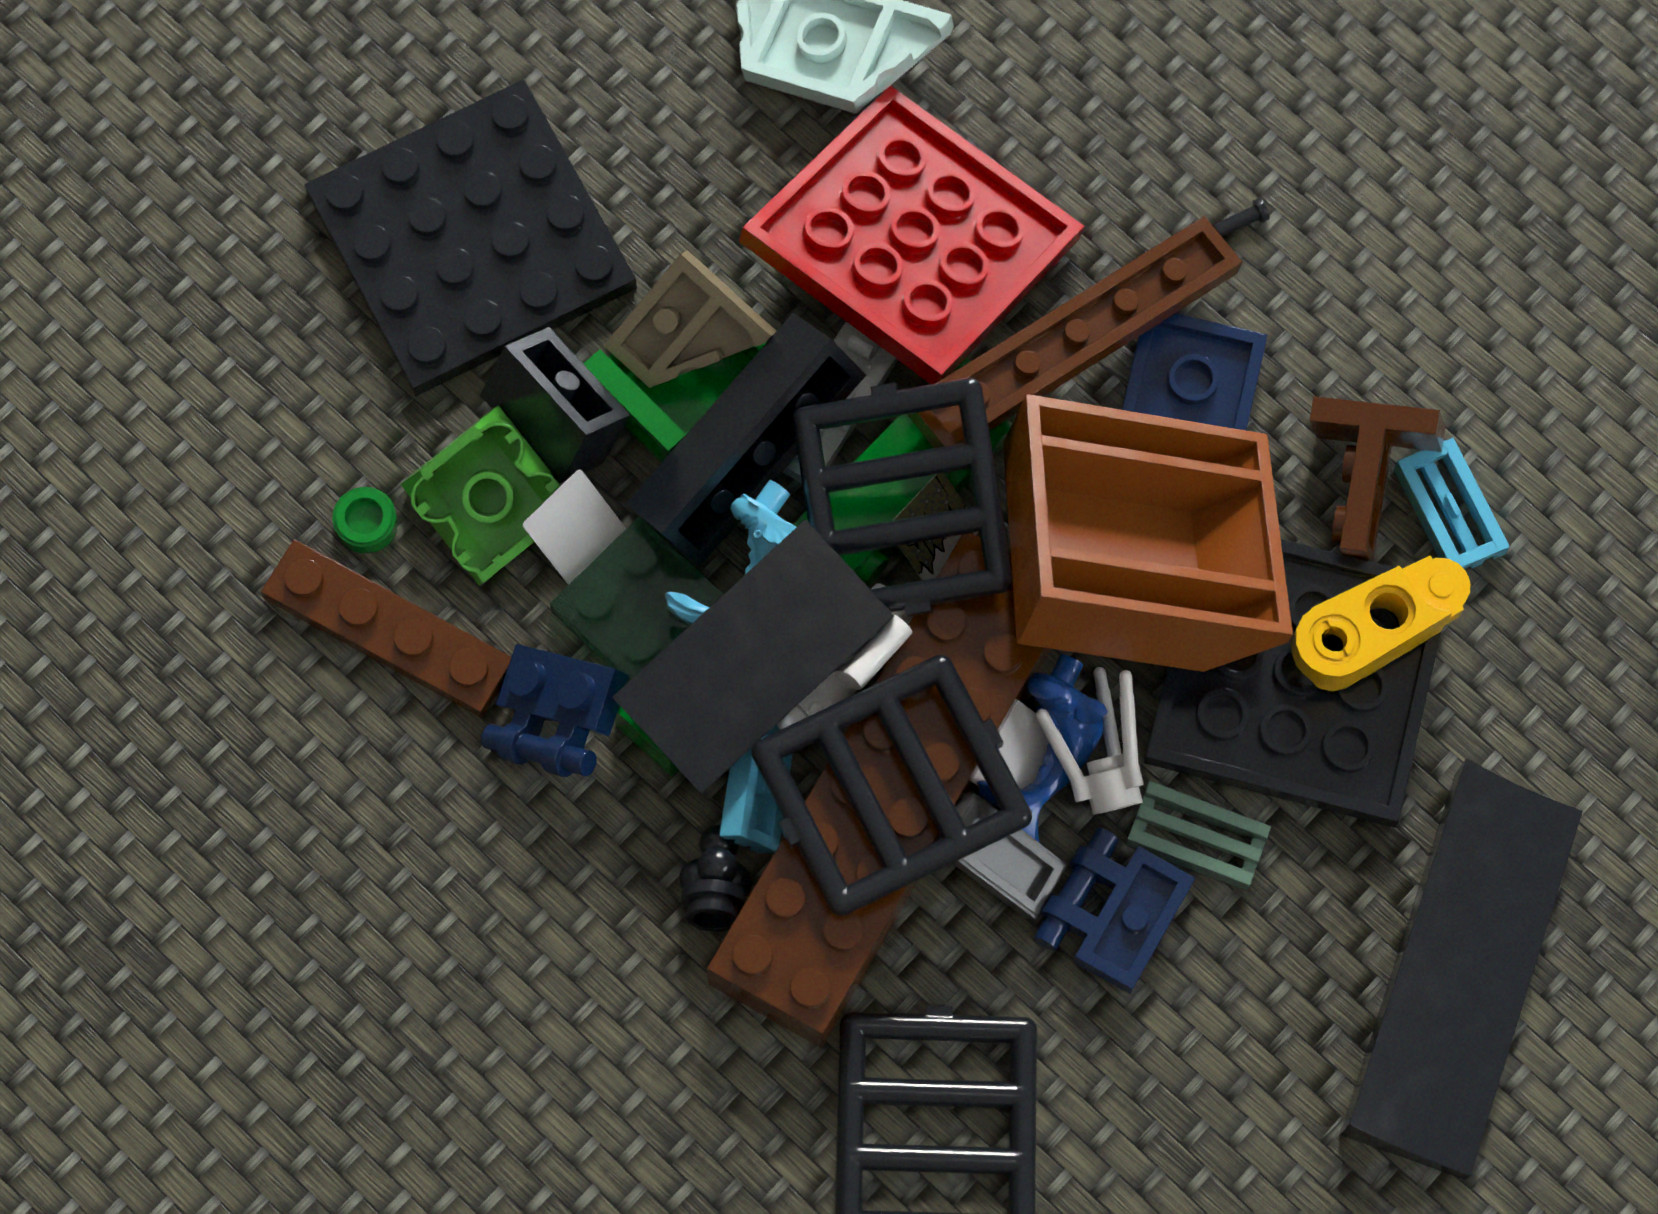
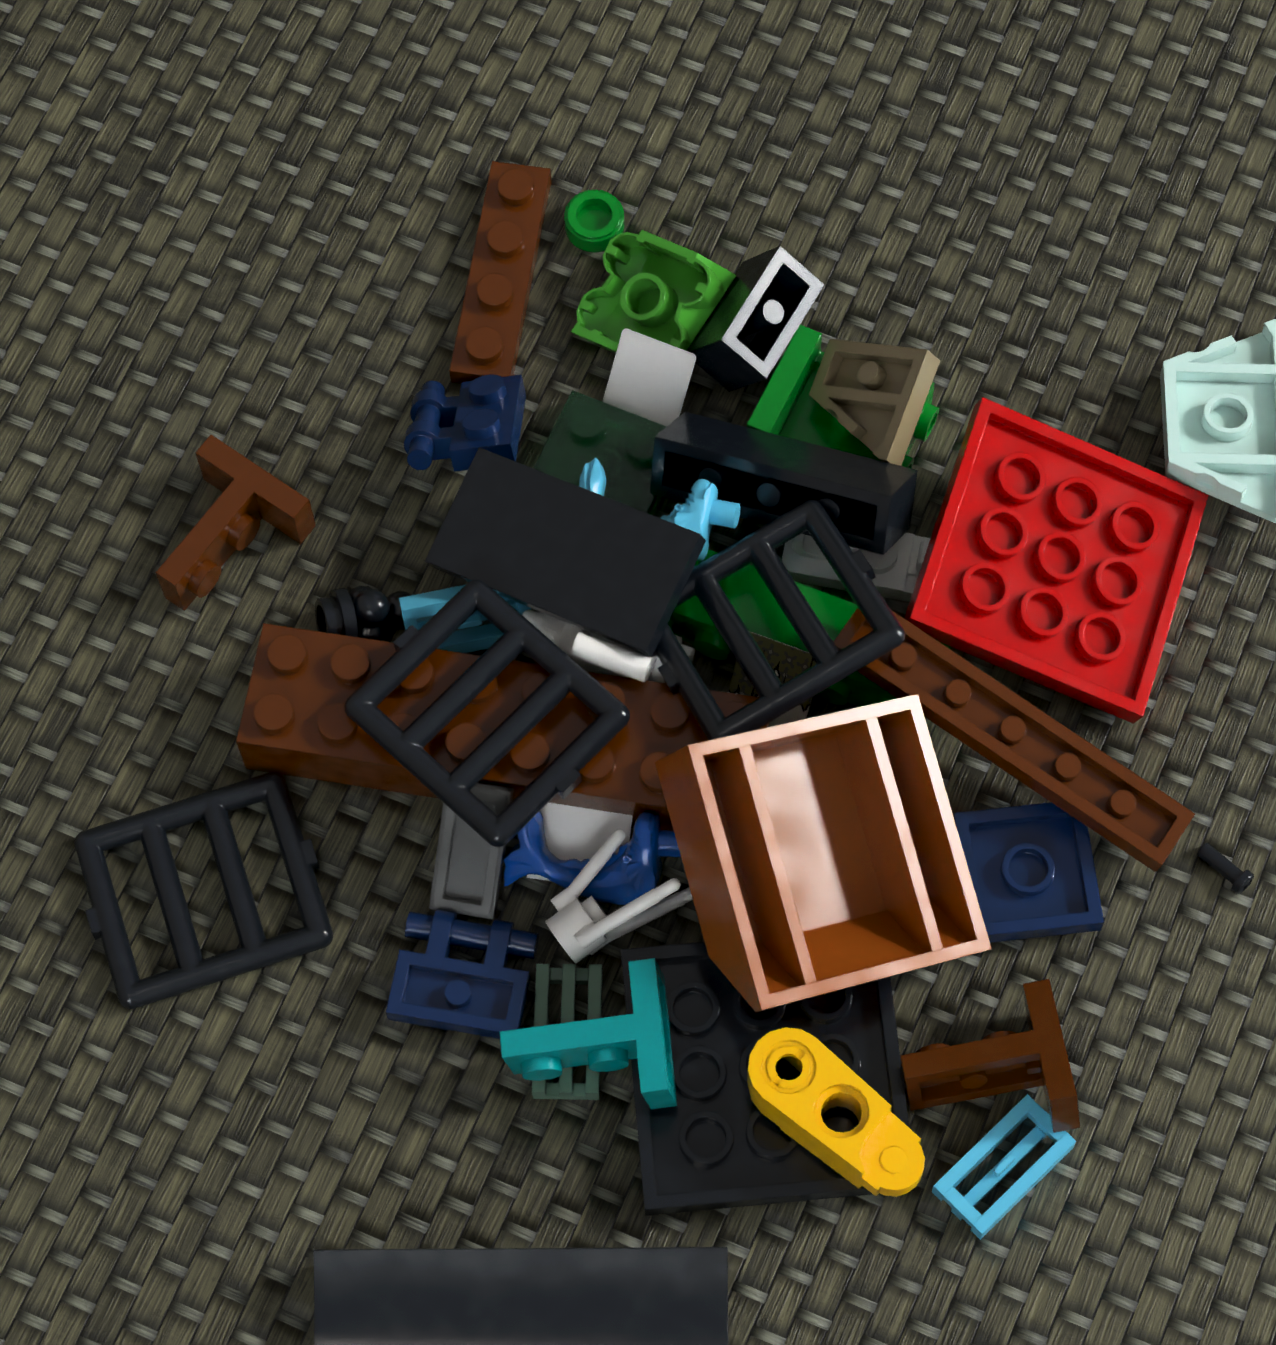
camera: 75 degrees right, 5 degrees down
black plate [304,79,637,396] -> none
none -> reddish brown bracket [156,435,316,611]
none -> teal bracket [500,958,677,1109]

